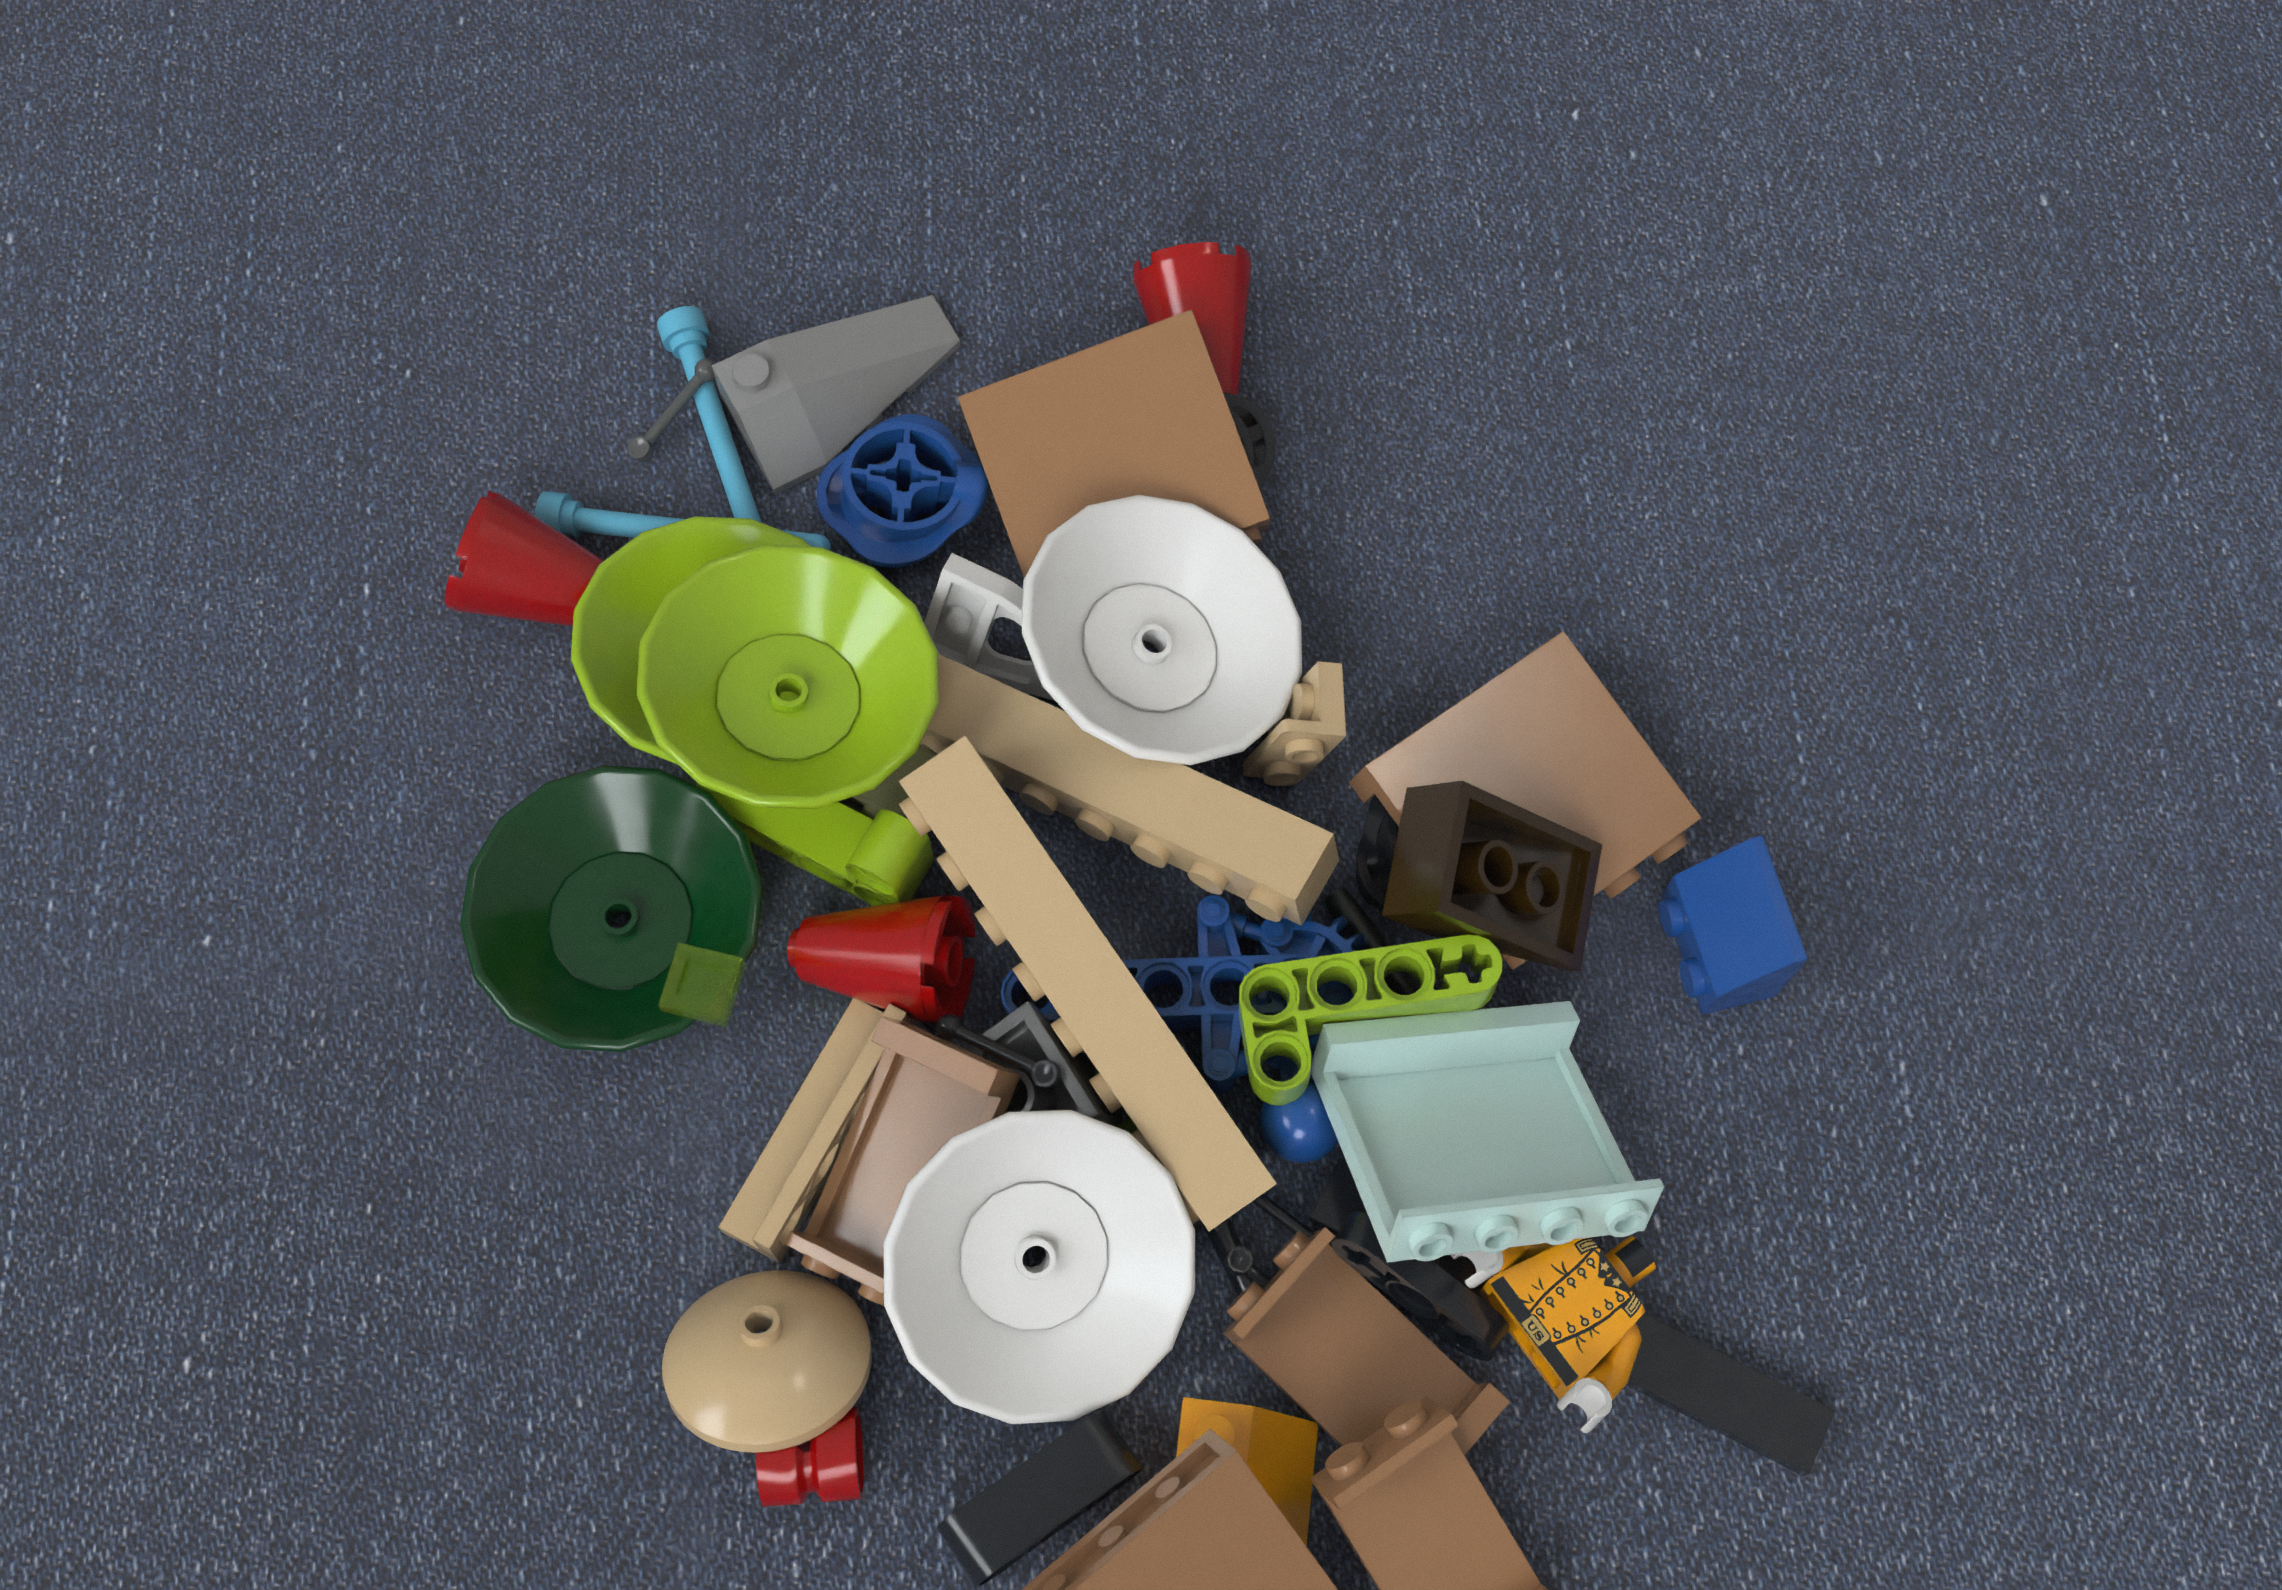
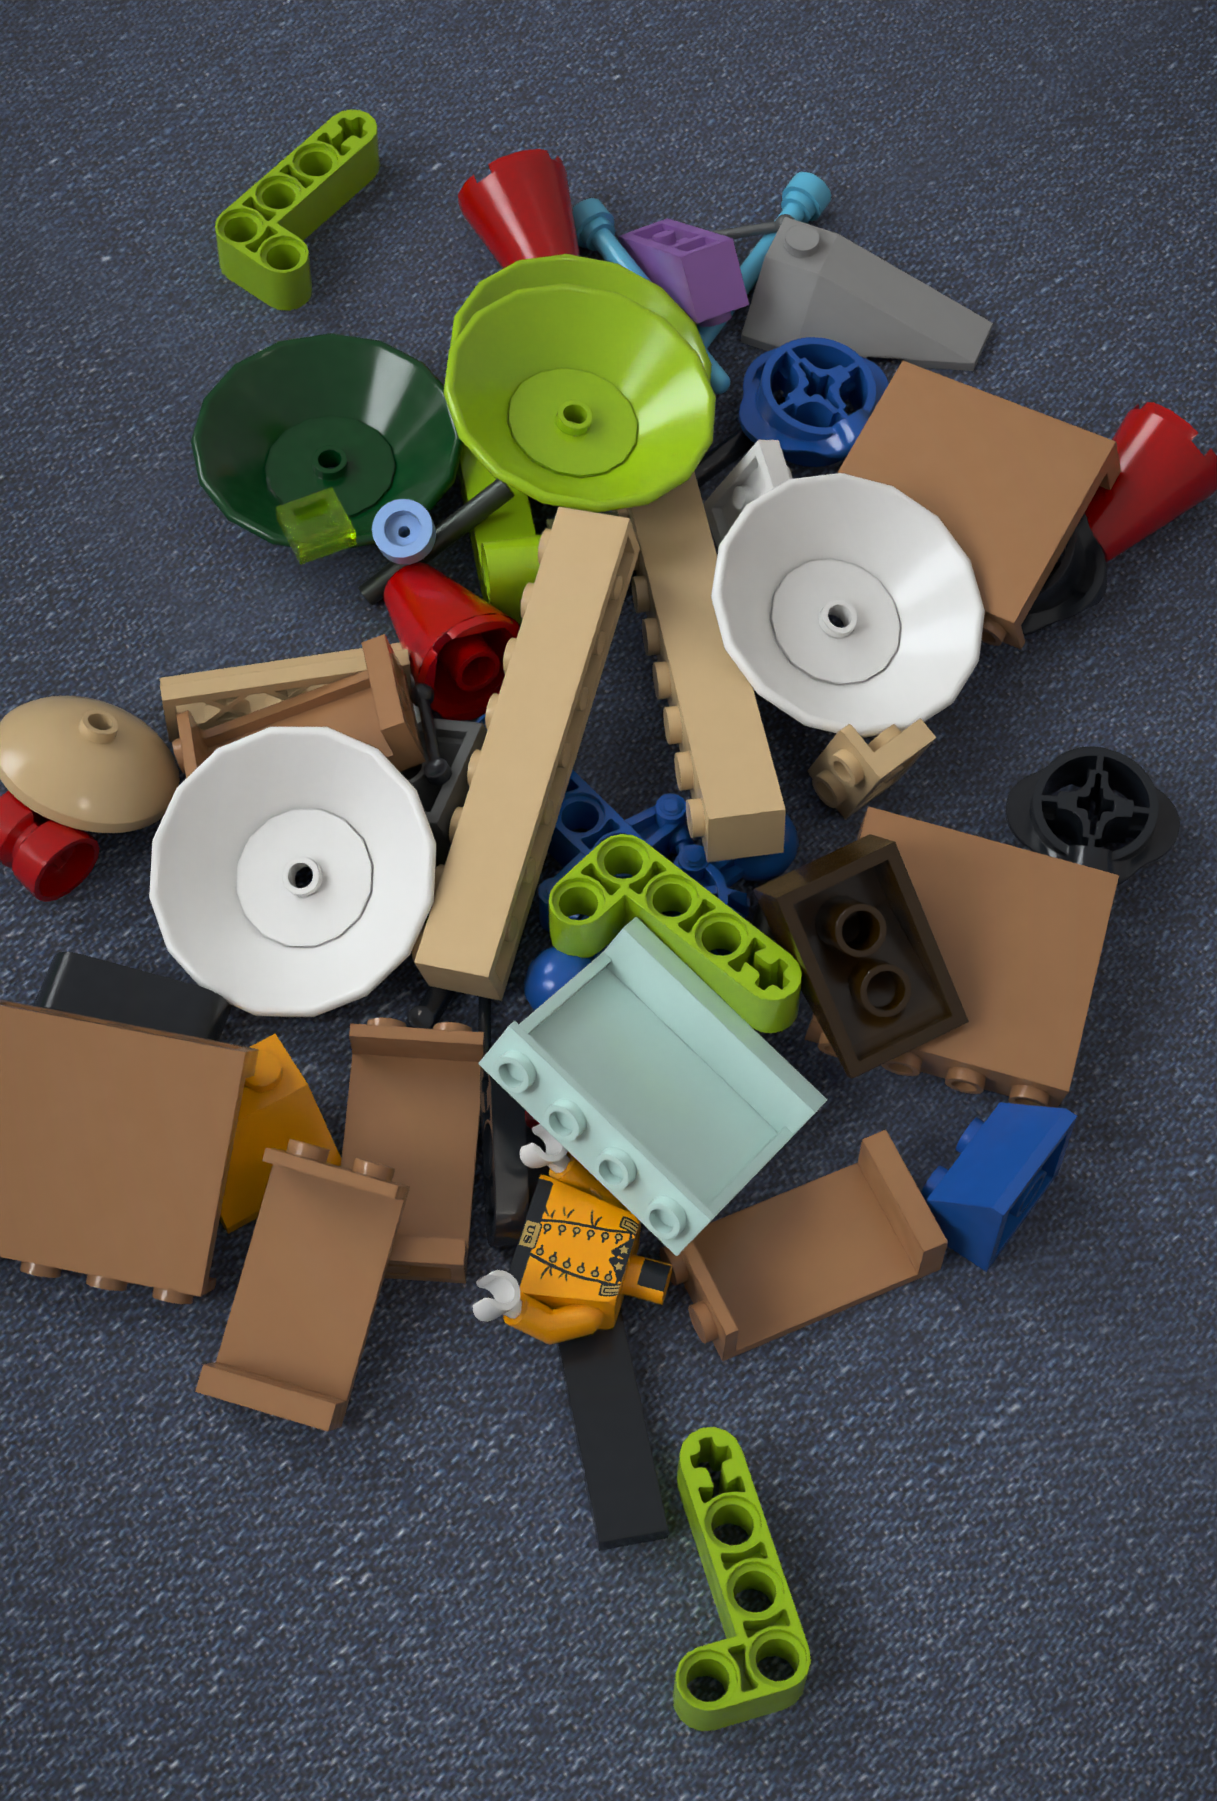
camera: 50 degrees right, 10 degrees down
none -> lime beam [215,109,380,311]
none -> pearl dark grey bar [358,479,515,606]
none -> light blue tile [372,499,436,565]
none -> medium lavender slope [618,218,749,327]
none -> medium nougat panel [659,1130,948,1362]
none -> lime beam [673,1427,811,1731]
none -> black piece [1005,746,1180,885]

